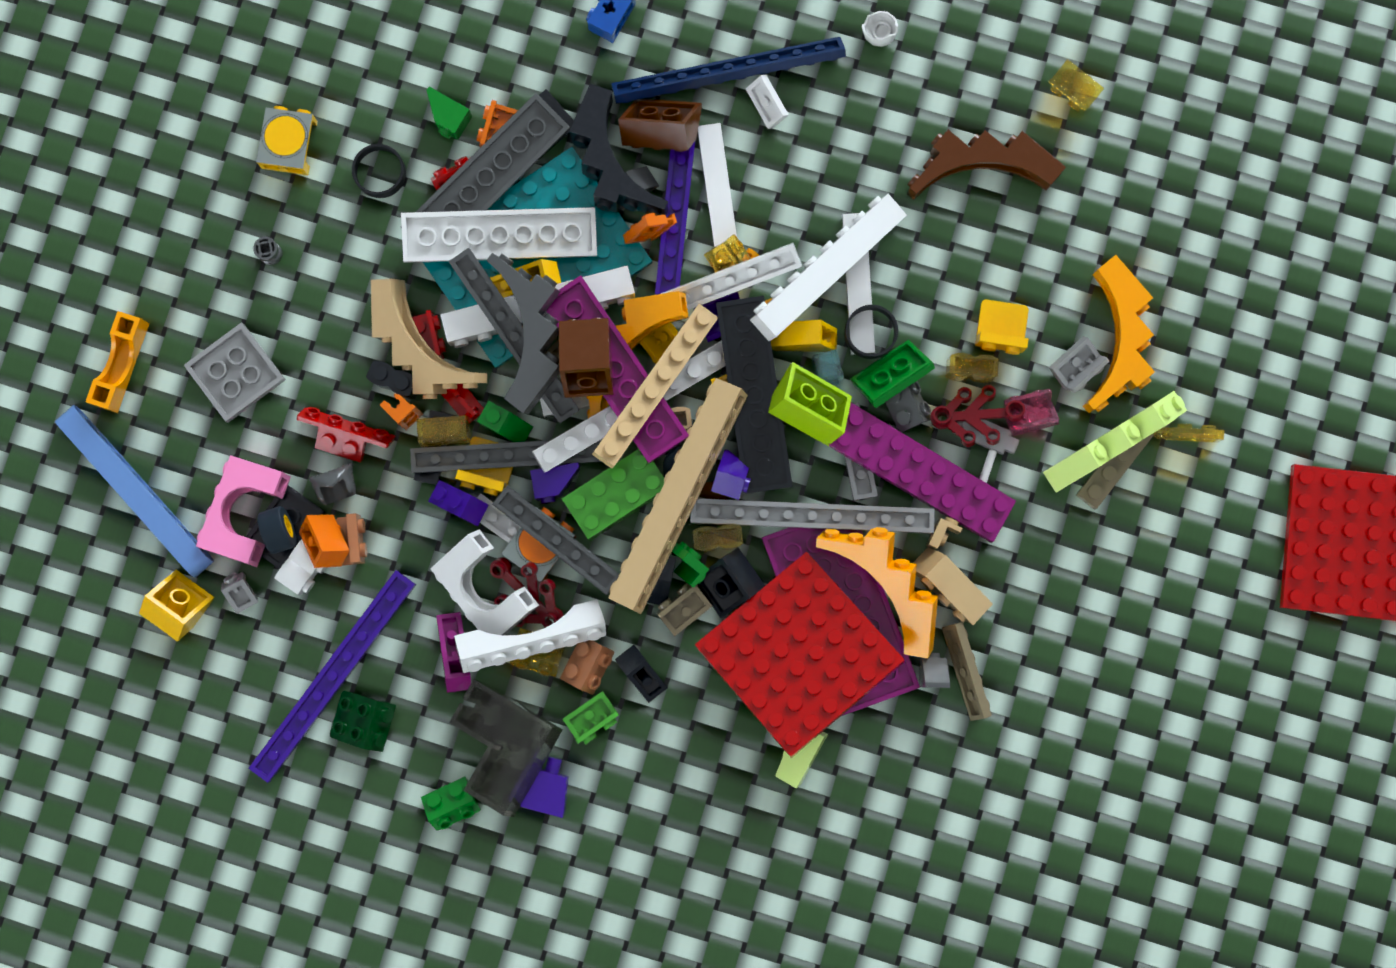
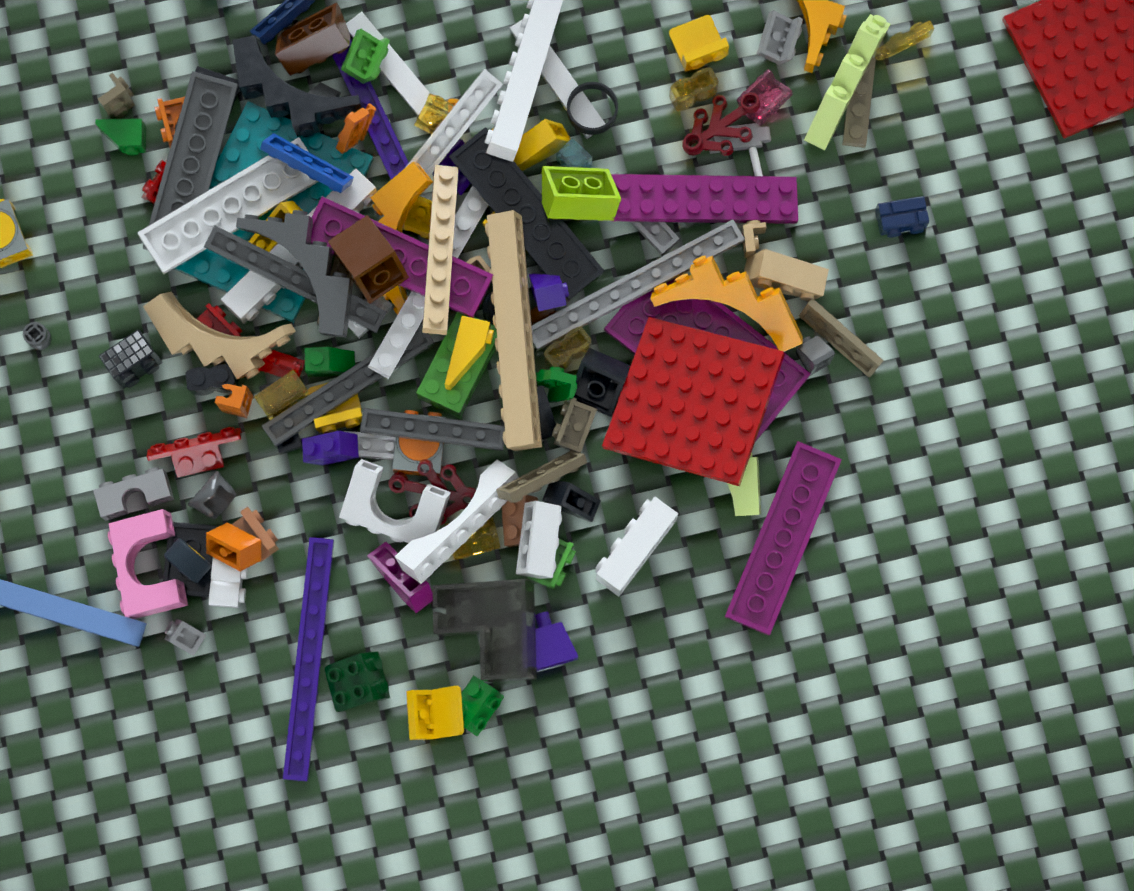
camera: 30 degrees left, 5 degrees down
yellow slope [139,570,214,642] -> none
light grey plate [184,322,286,423] -> none
black tyre [352,144,406,198] -> none
dark purple slope [530,462,580,504] -> none
green tile [850,340,935,408] -> none
dark grey bracket [885,381,931,433] -> none
none -> light grey arch [93,467,174,521]
none -> dark tan bracket [98,72,135,119]
none -> brick [99,329,163,389]
none -> blue plate [260,133,354,193]
none -> bright green bracket [341,29,390,84]
none -> yellow bracket [406,686,464,740]
none -> yellow slope [445,316,494,390]
none -> dark tan plate [496,451,587,503]
none -> white brick [516,501,562,579]
none -> white brick [595,497,678,597]
none -> magenta plate [725,441,842,636]
none -> dark blue brick [875,196,929,238]

